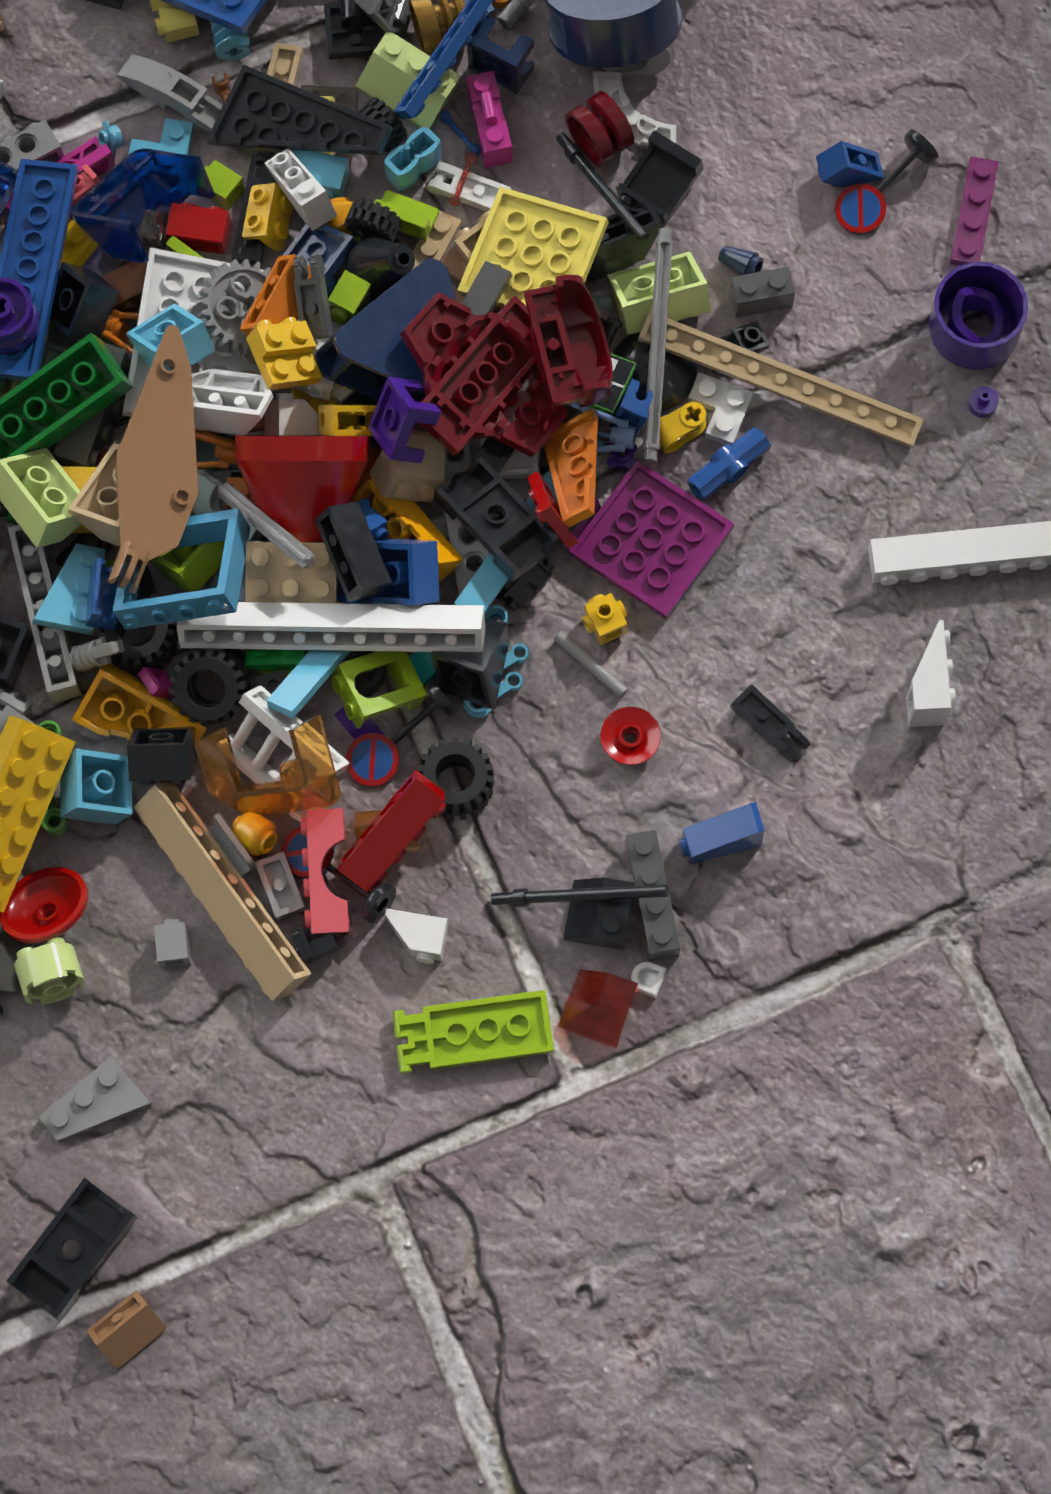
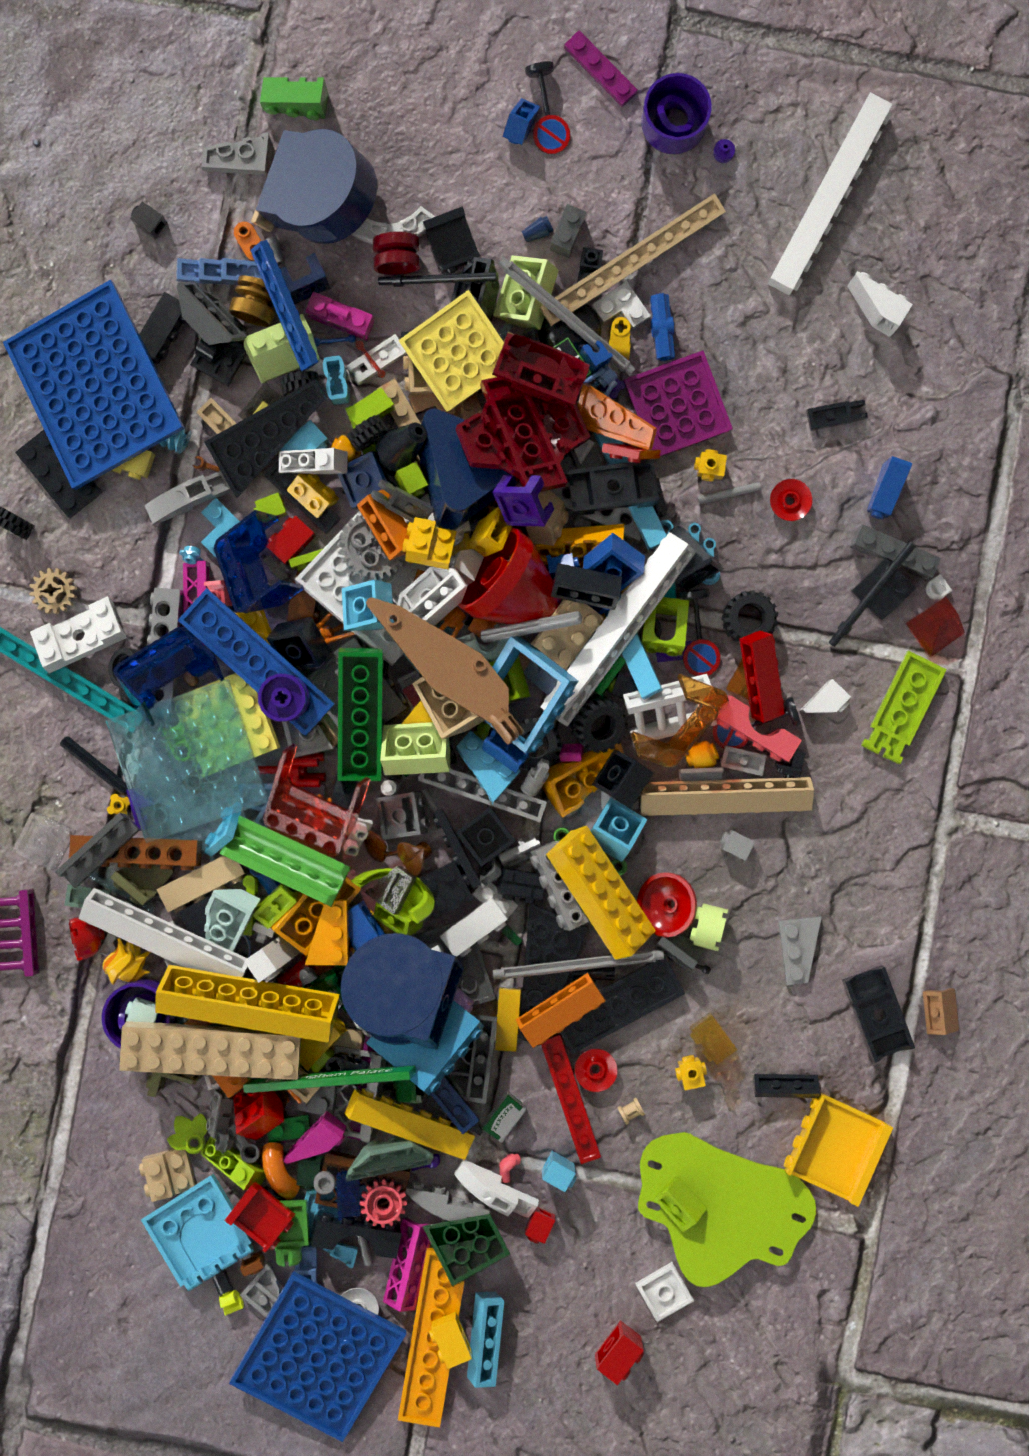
camera: 55 degrees left, 15 degrees up
dark grey tile [461,260,513,315] -> none

